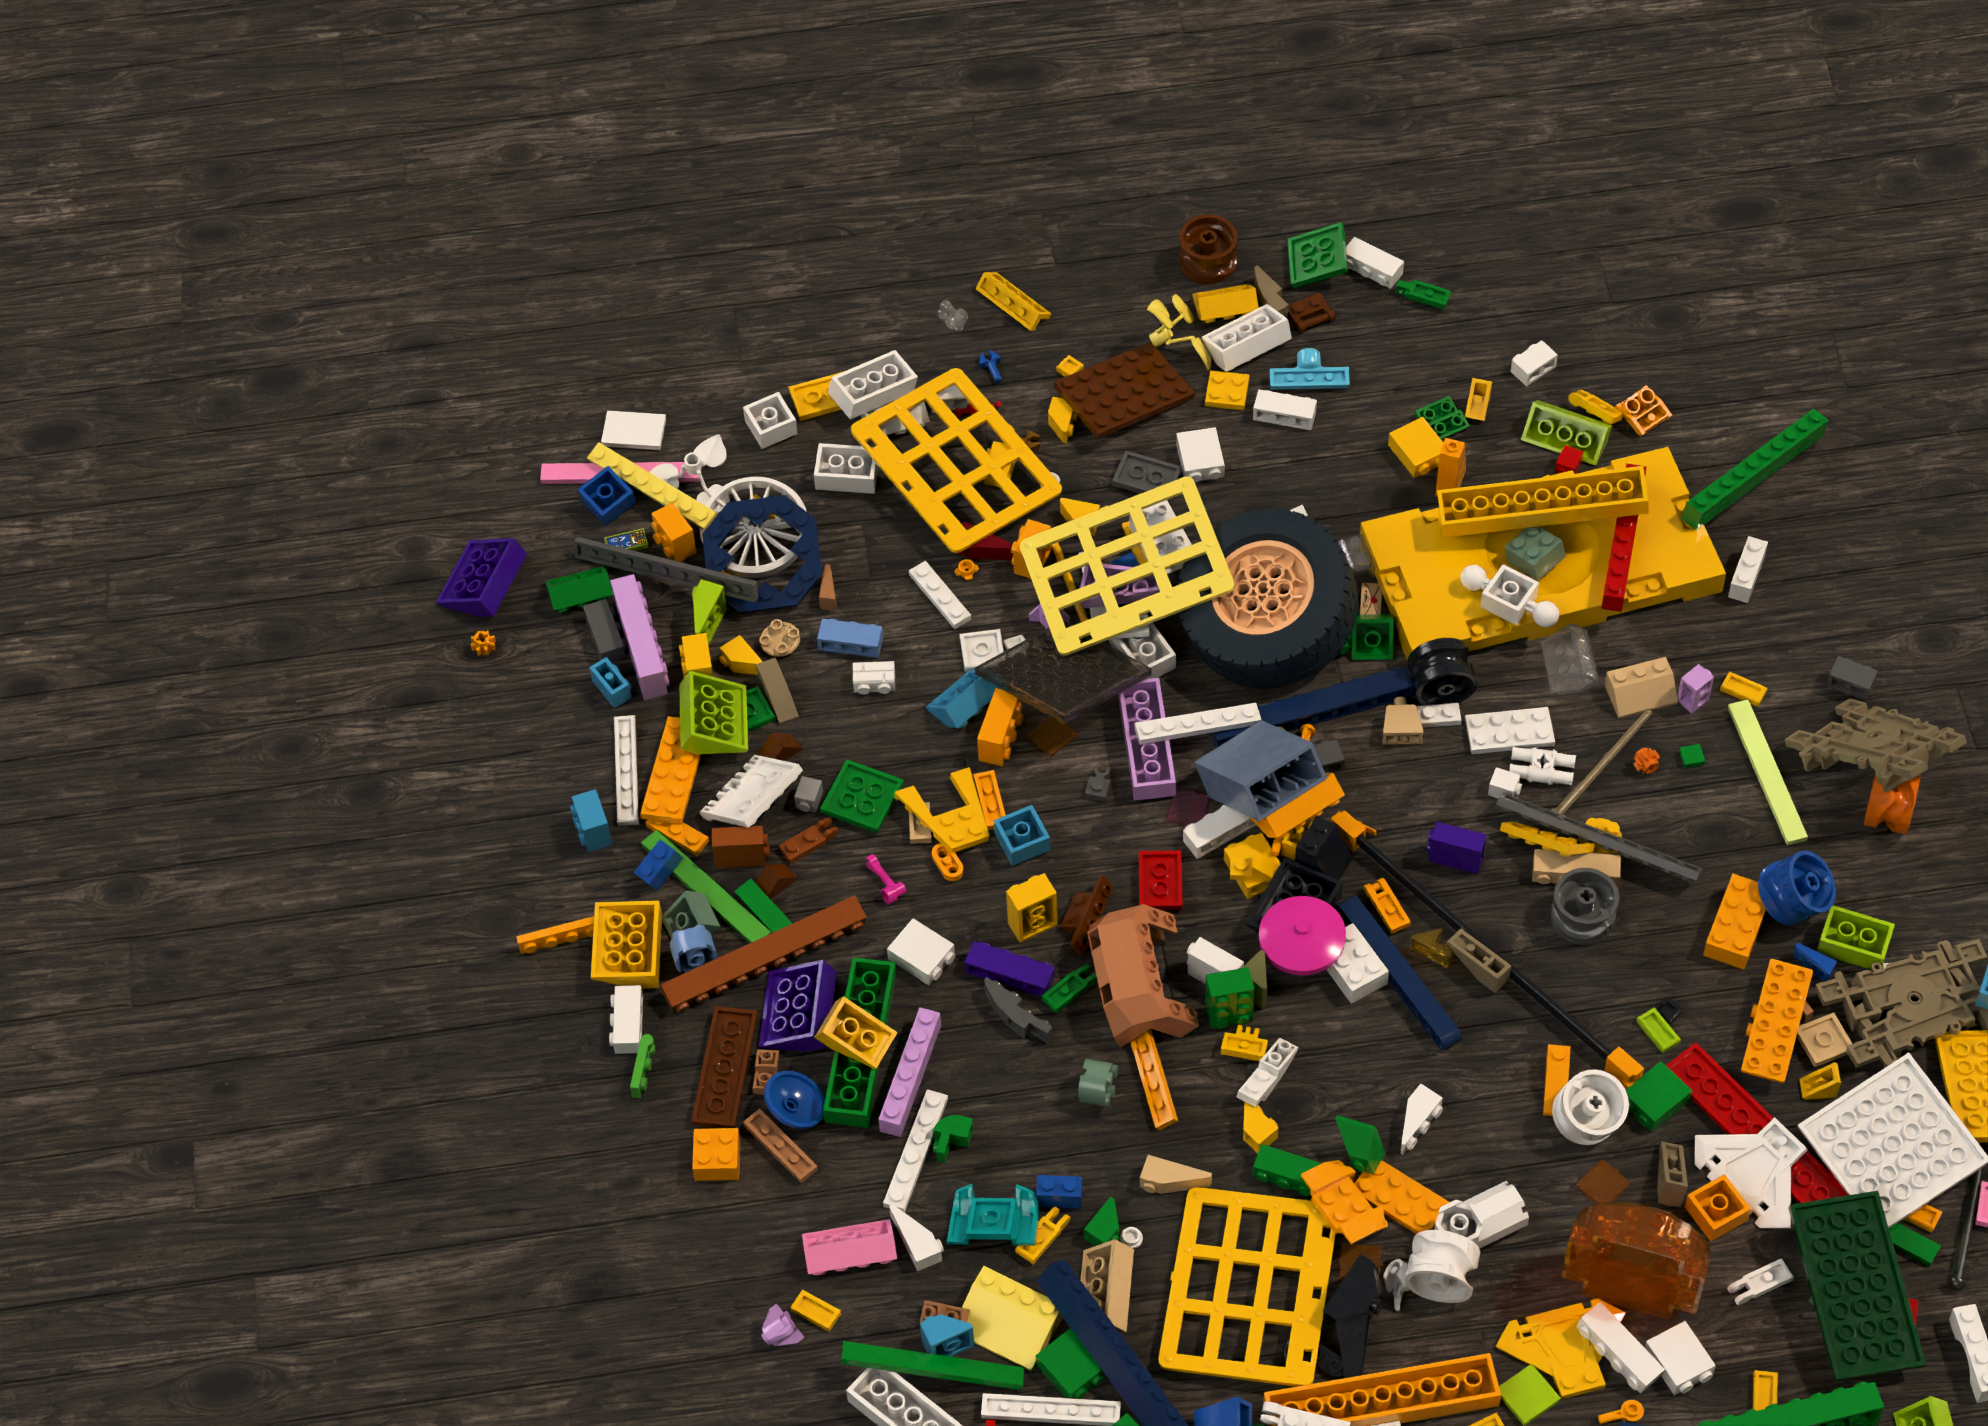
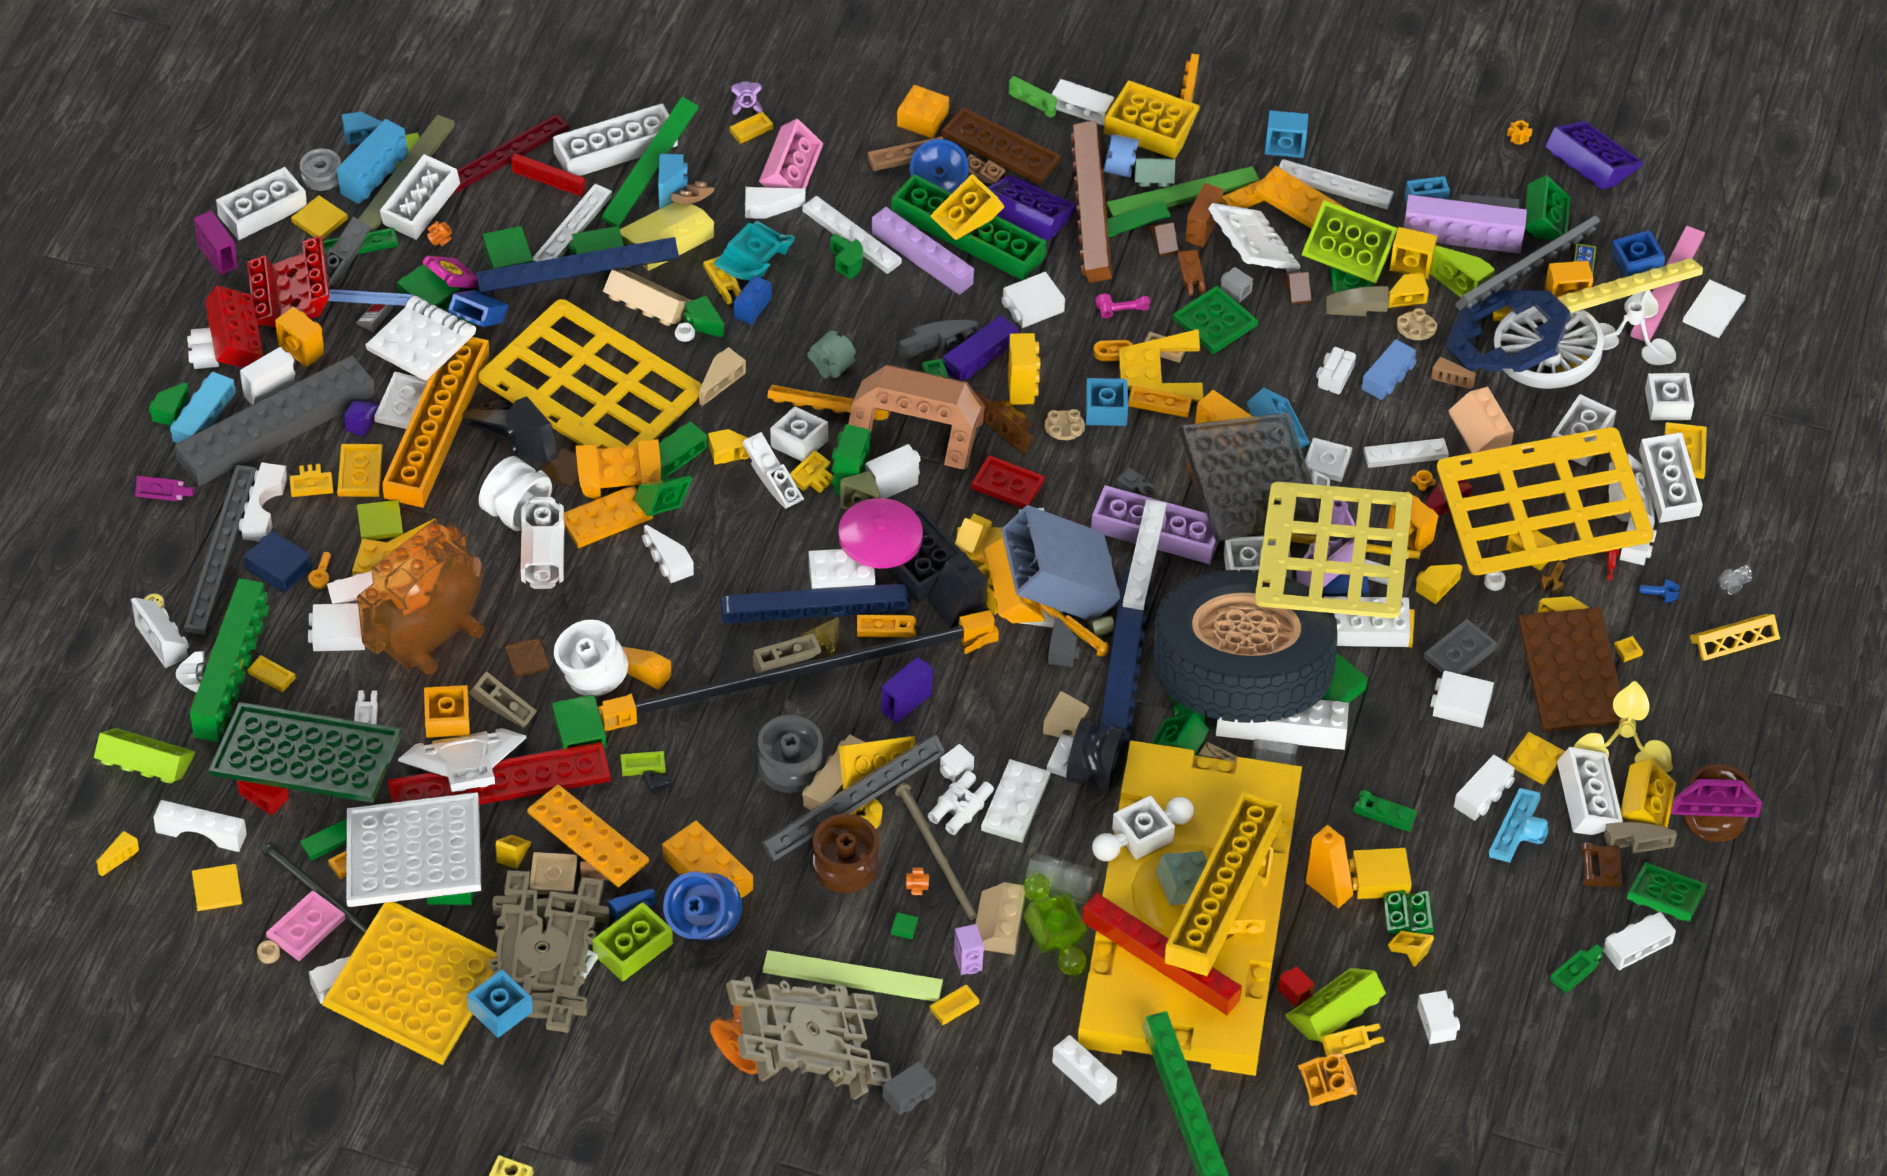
camera: 110 degrees right, 5 degrees down
blue brick [634,839,683,891] -> none
none -> white brick [770,406,828,462]
none -> reddish brown piece [813,814,879,893]
none -> clear neon green brick [1023,873,1087,975]
none -> tan dish [1044,409,1085,440]
none -> green plate [1353,790,1417,832]
none -> light nougat slope [1448,387,1514,453]
none -> magenta wedge [1671,779,1762,817]

